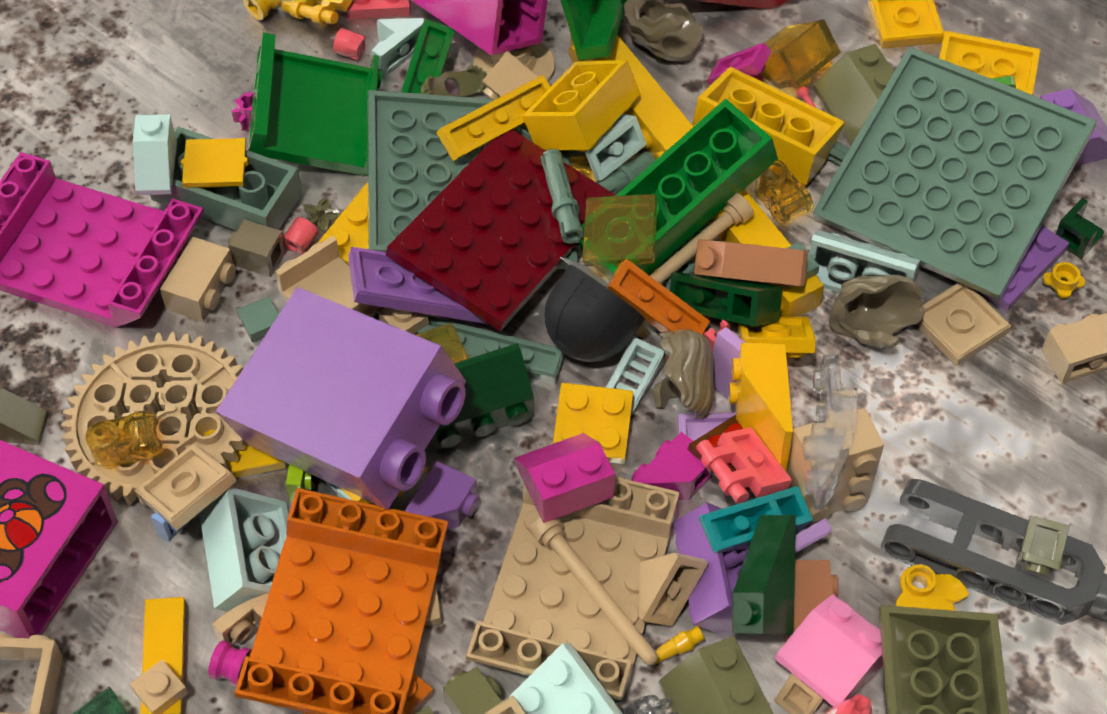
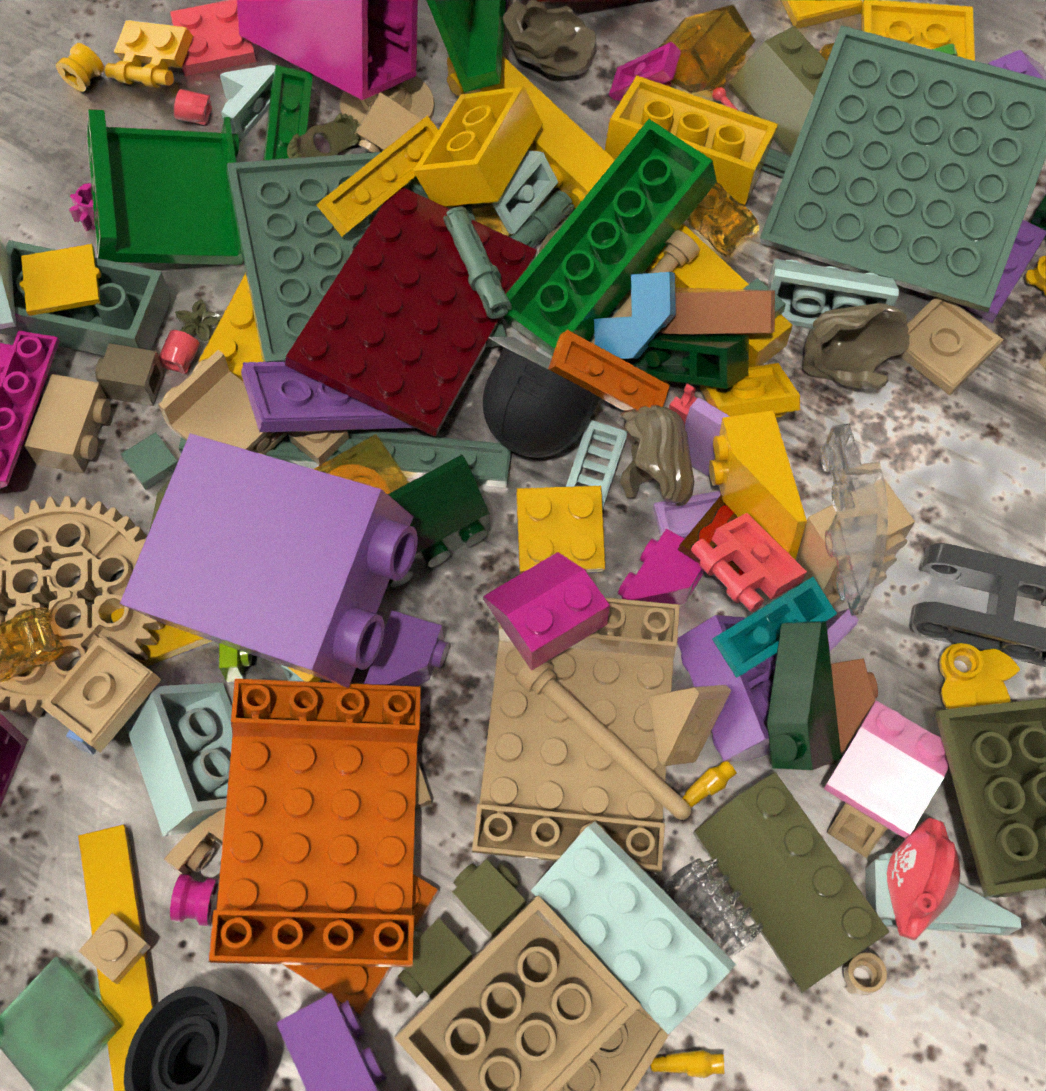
camera: 10 degrees left, 10 degrees up
clear yellow tile [582,194,657,266] -> none
none -> dark azure tile [594,272,676,359]

